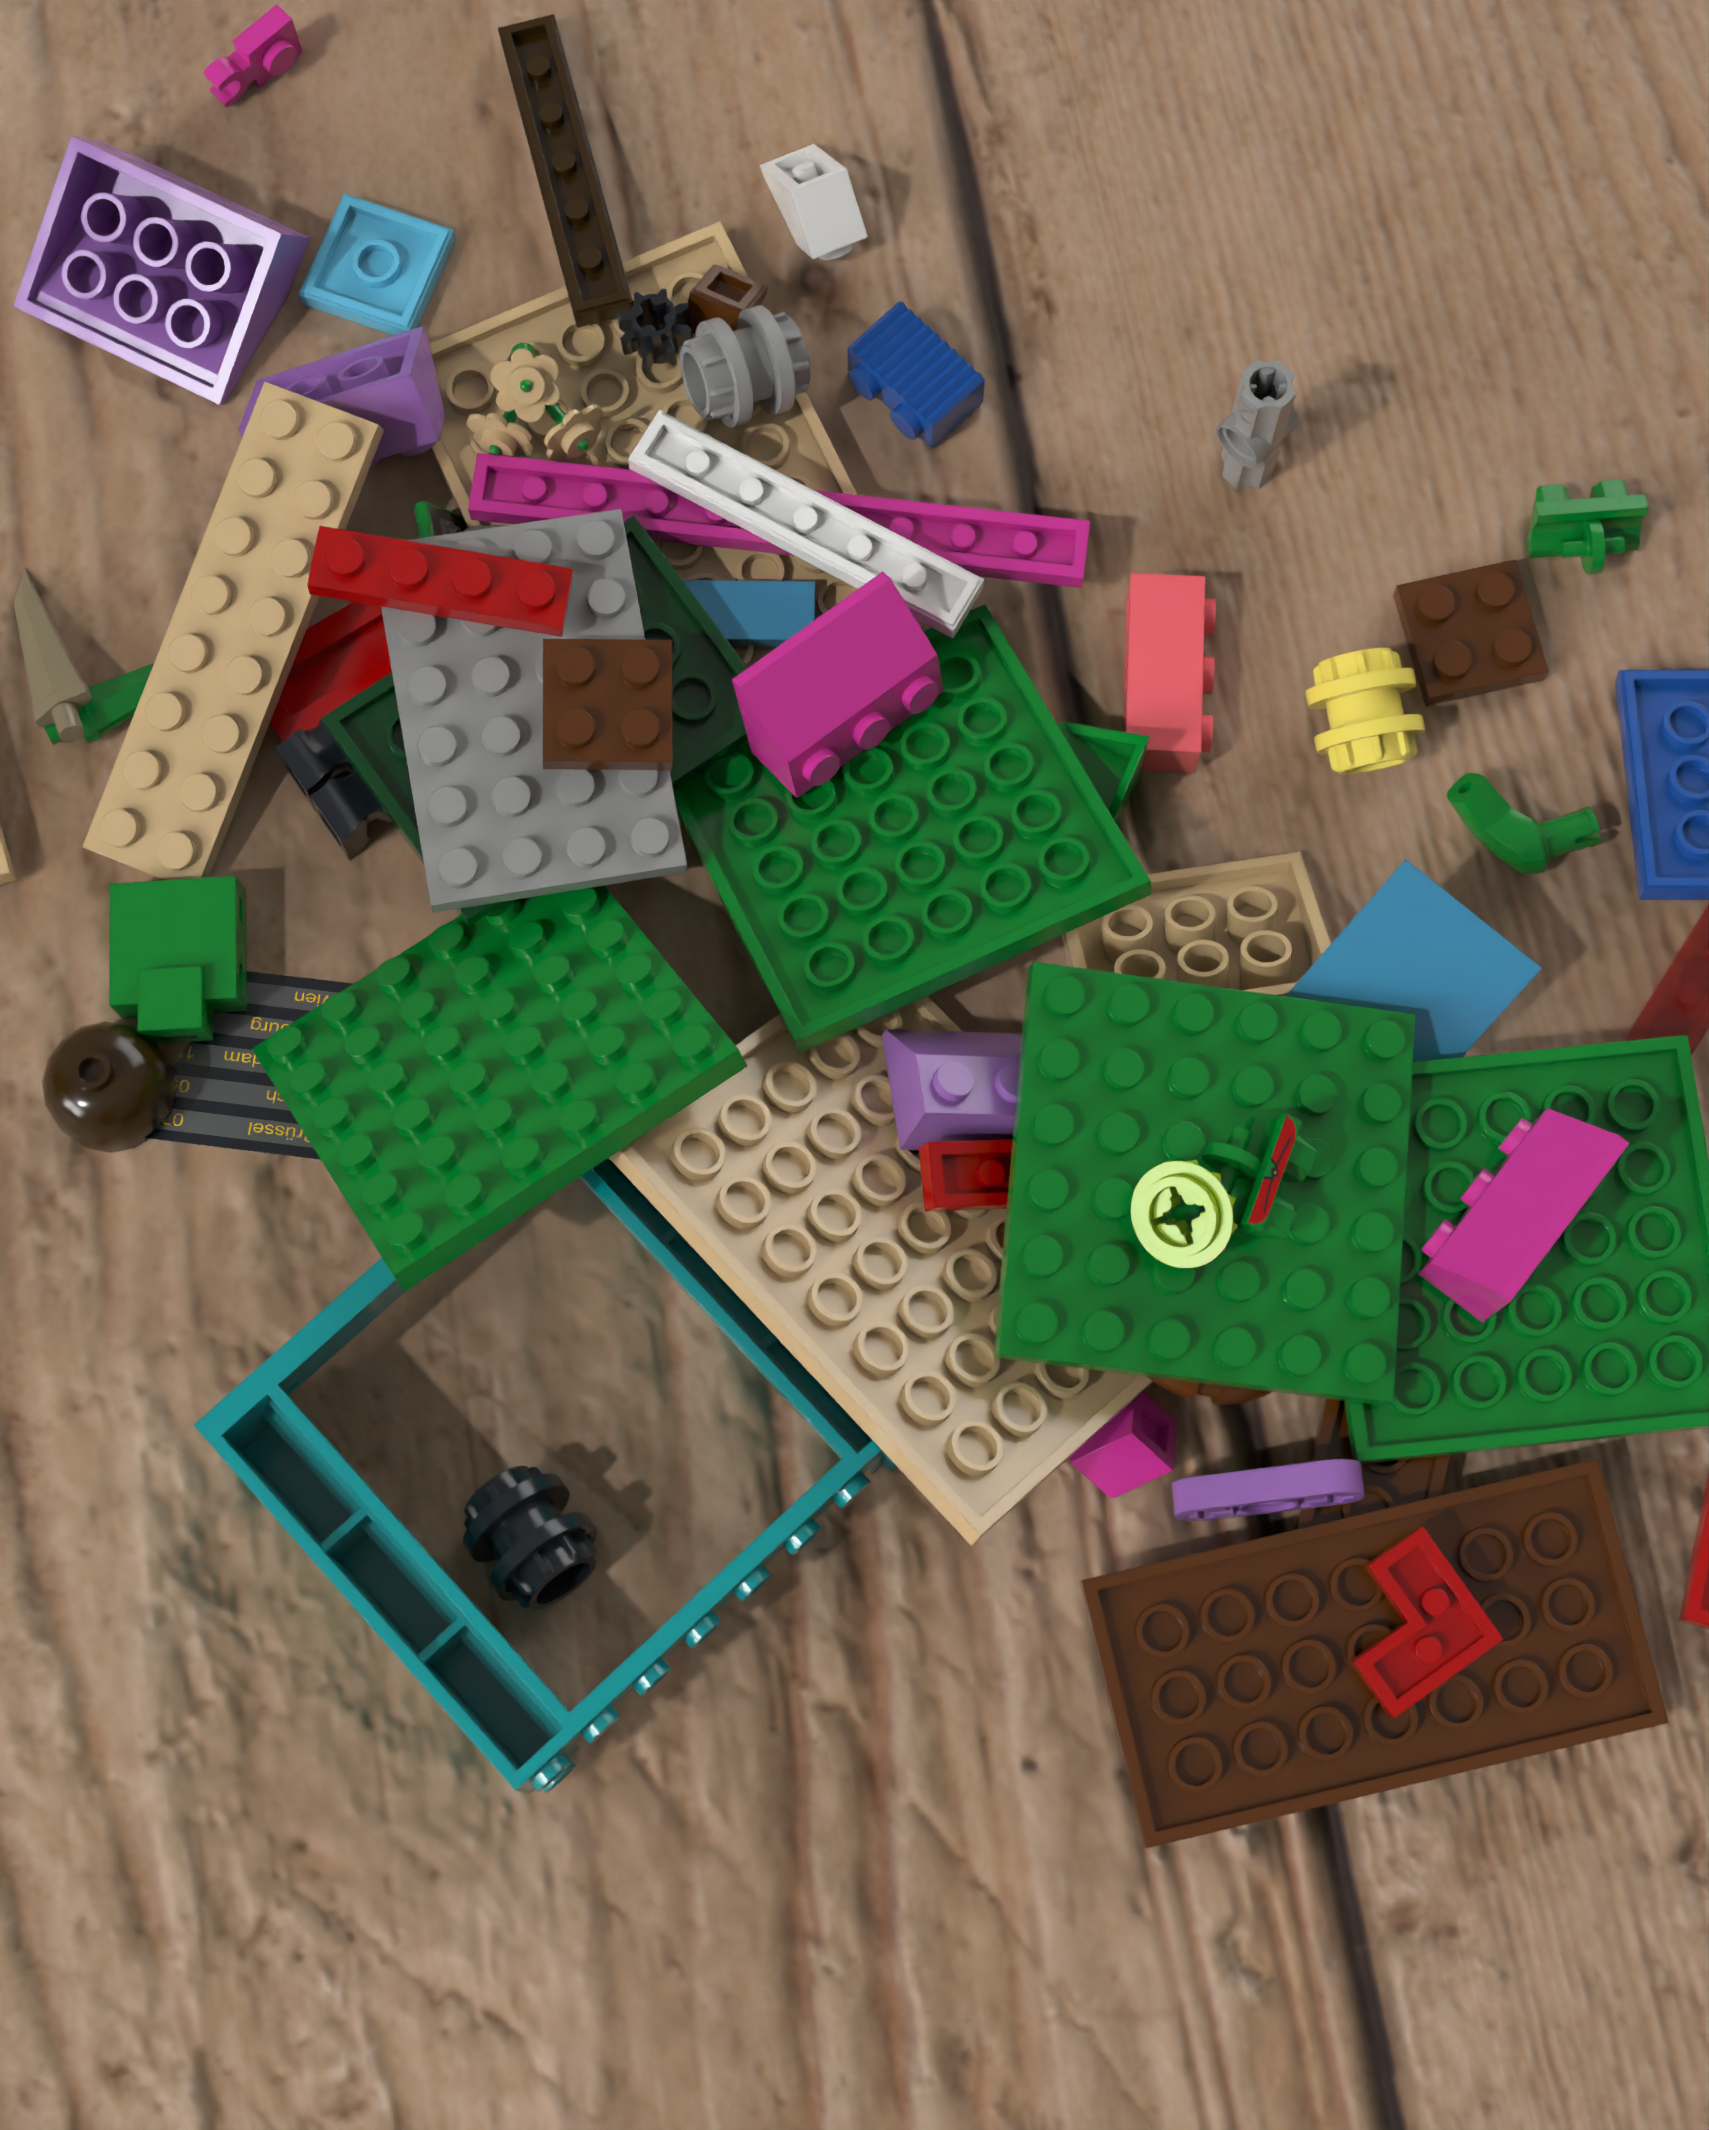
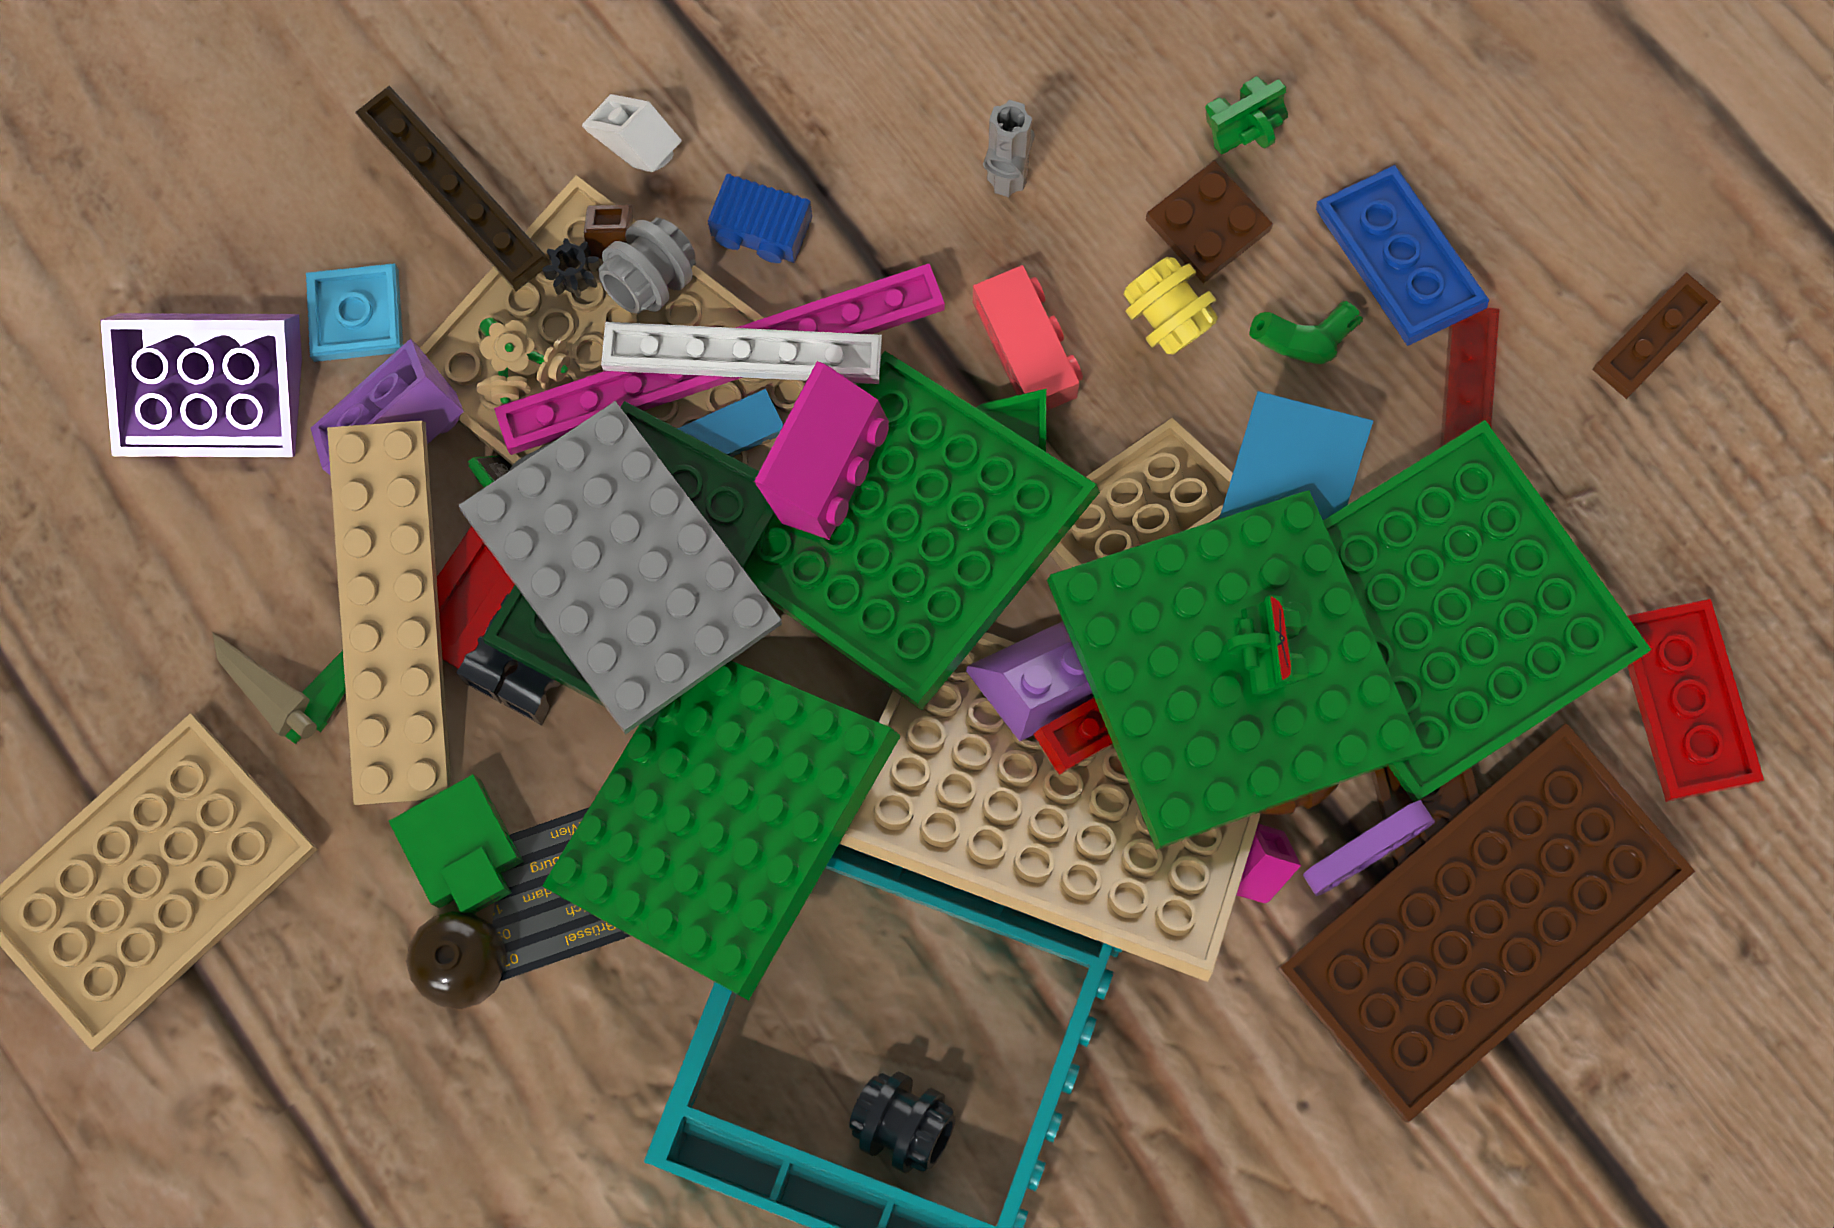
camera: 25 degrees left, 0 degrees up
dark pink plate [203,4,303,108] -> none
red plate [307,526,573,637] -> none
reddish brown plate [543,639,673,770] -> none
gear [1131,1160,1238,1268] -> none
red plate [1350,1526,1503,1718] -> none
dark pink slope [1418,1108,1629,1322] -> none

